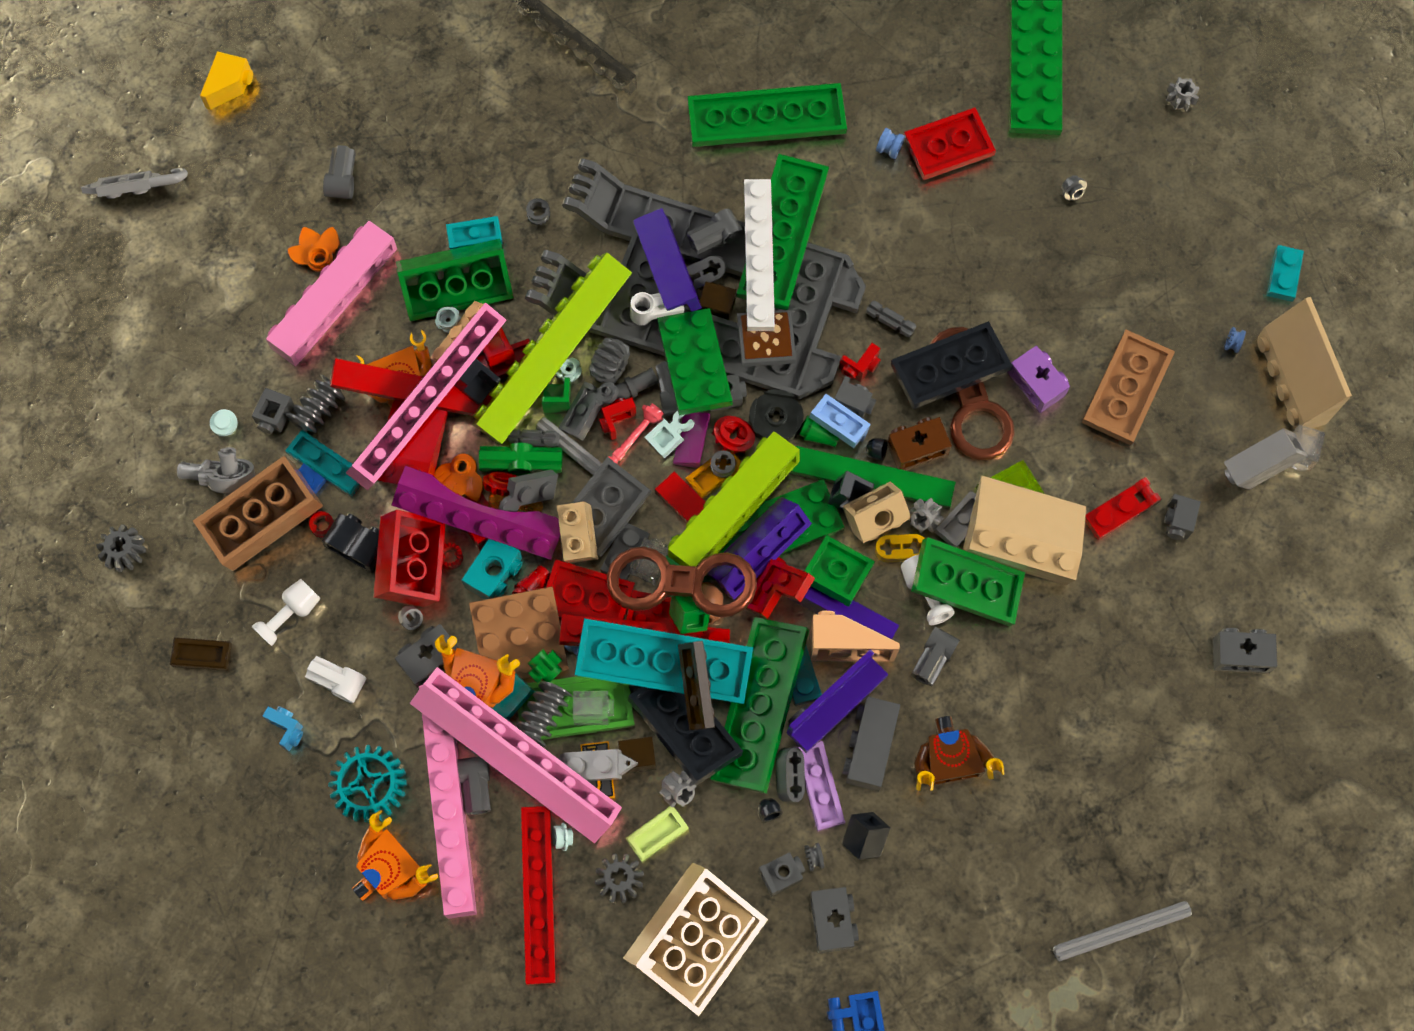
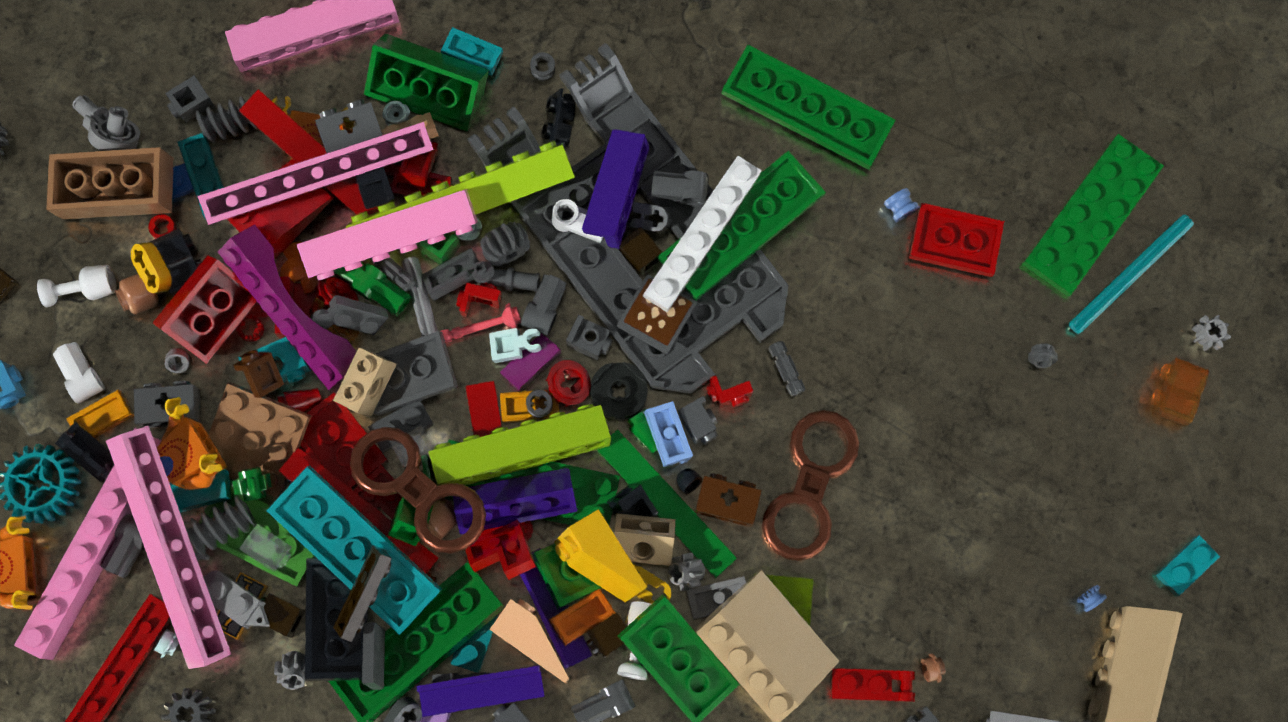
camera: 30 degrees right, 5 degrees up
light aqua plate [210,409,238,436] -> none
yellowish green tile [625,806,689,863] -> none
green plate [657,308,733,416] -> none
black plate [890,321,1013,409] -> none
medium lavender brick [1007,345,1070,413] -> none
medium nougat plate [1082,330,1175,445] -> none
none -> black hinge [55,422,114,483]
none -> light orange tile [66,389,134,438]
none -> nougat head [115,273,162,315]
none -> yellow beam [131,242,172,293]
none -> reddish brown bracket [233,350,284,398]
none -> bright pink brick [297,189,478,281]
none -> dark grey brick [315,99,382,153]
none -> dark grey tile [362,622,385,690]
none -> black hinge [541,88,576,150]
none -> orange tile [549,589,616,647]
none -> yellow slope [554,509,647,603]
none -> dark brown brick [586,612,627,659]
none -> nougat plate [920,653,946,683]
none -> teal axle [1069,214,1194,334]
none -> clear orange brick [1151,358,1209,427]

